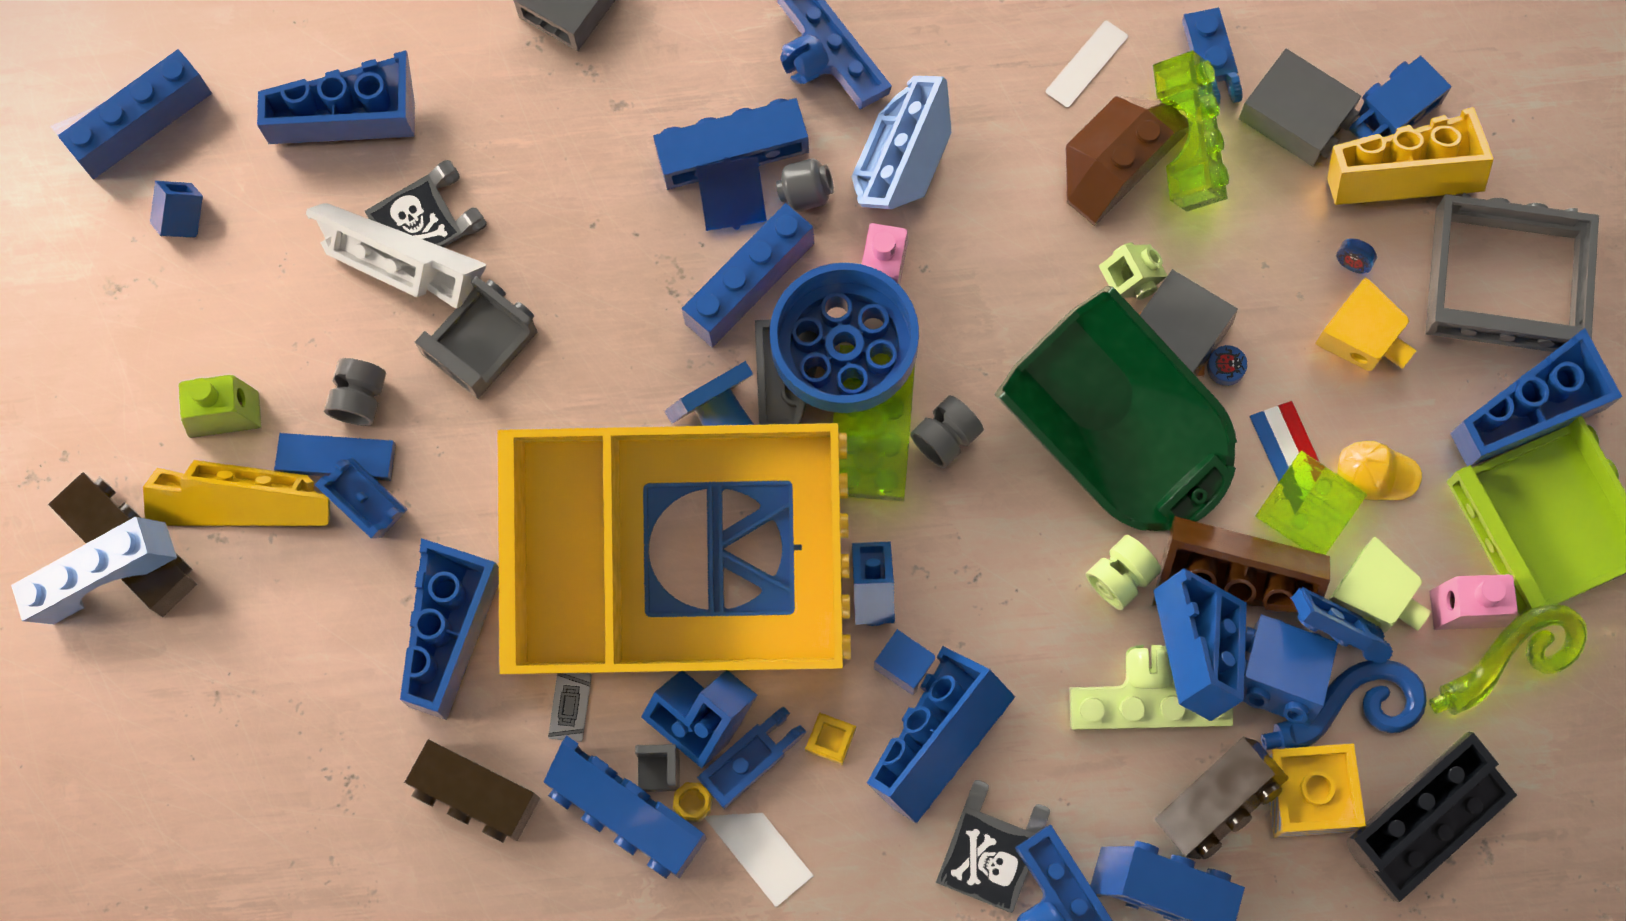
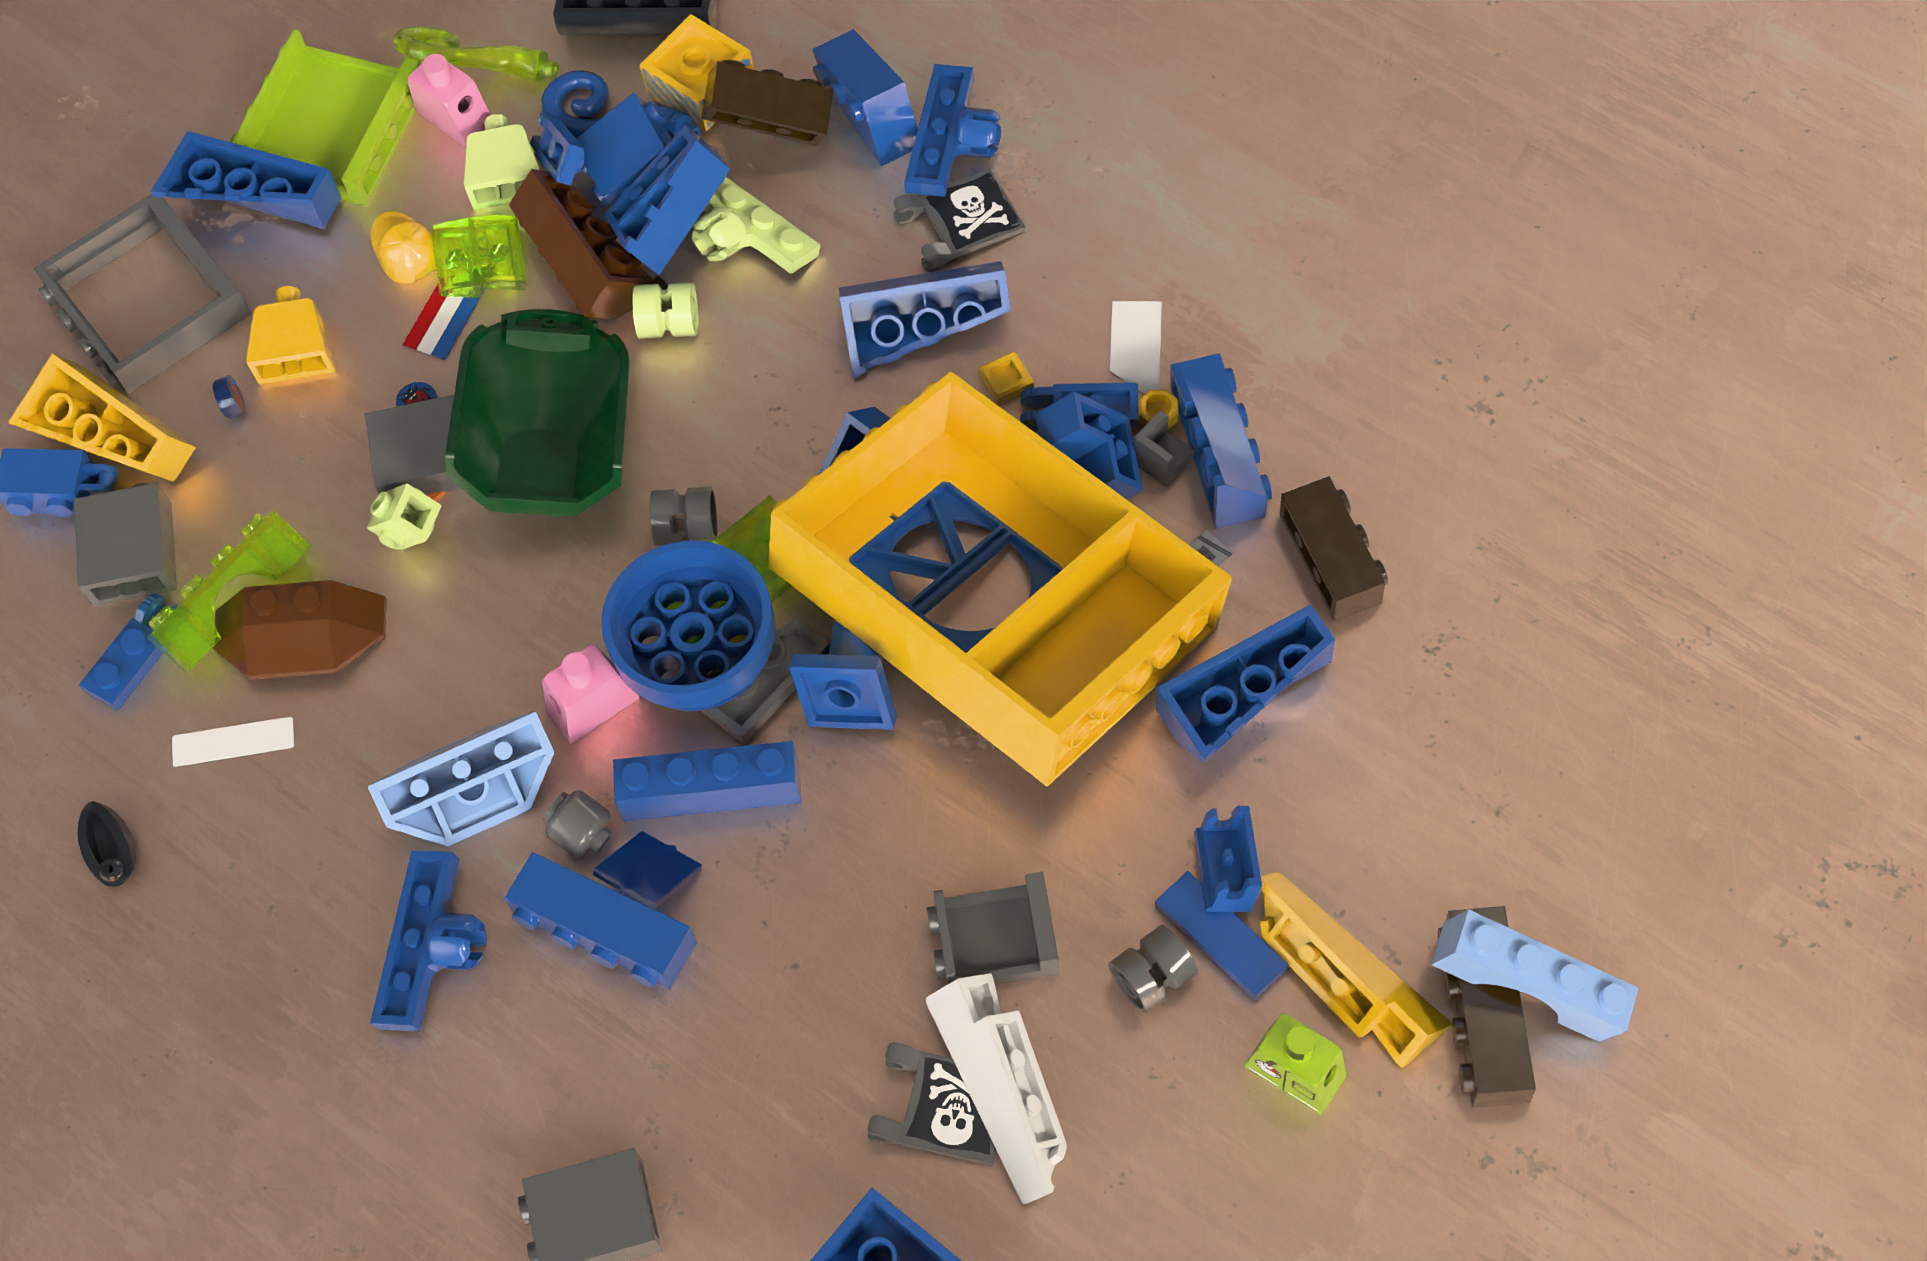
camera: 135 degrees left, 10 degrees down
blue panel [874,629,935,695] -> none

